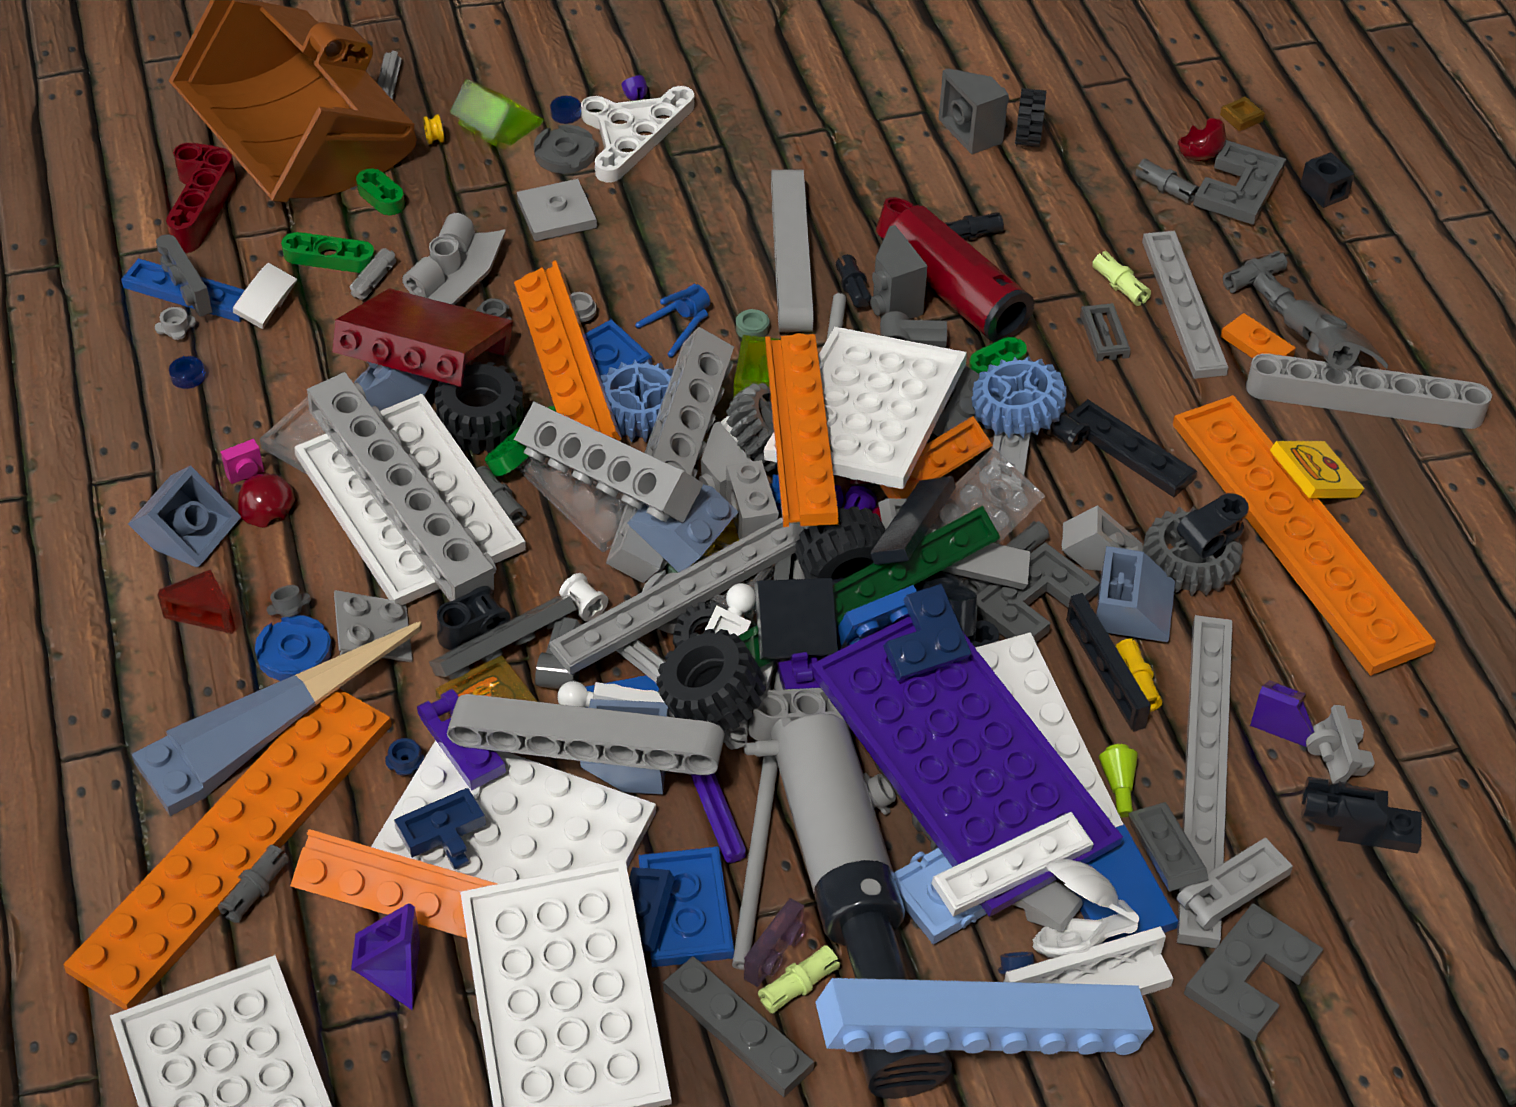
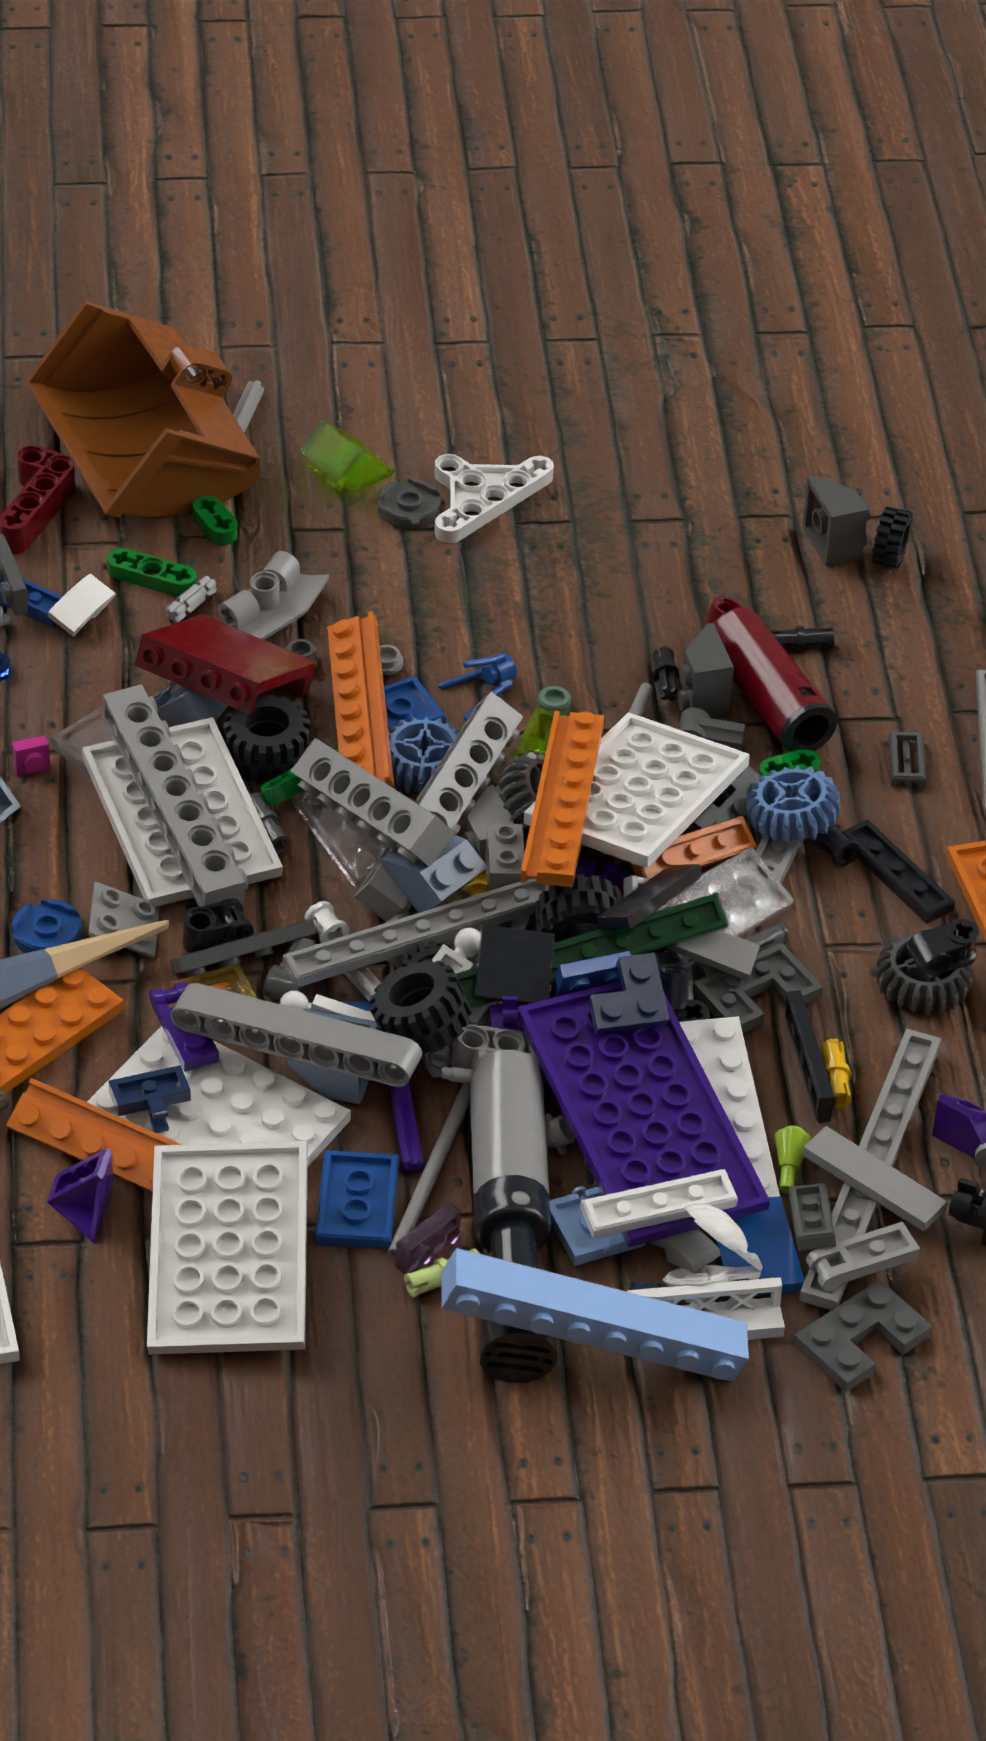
camera: 10 degrees right, 5 degrees down
dark red hair [237,473,295,528] -> none
dark grey plate [266,585,311,617] -> none
dark blue plate [385,738,424,775] -> none
yellow bush [423,114,444,145] -> none
light grey plate [517,179,597,241] -> none
clear blue tile [550,95,581,124] -> none
dark purple hinge [621,75,647,101] -> none
dark blue plate [629,867,675,952] -> none
dark grey plate [663,956,814,1097] -> none
light grey beam [771,169,813,333] -> none
light grey slope [1061,505,1143,571] -> none
yellowish green pin [1092,251,1151,306] -> none
sand blue slope [1096,546,1175,642] -> none
none -> light grey tile [802,1126,948,1232]

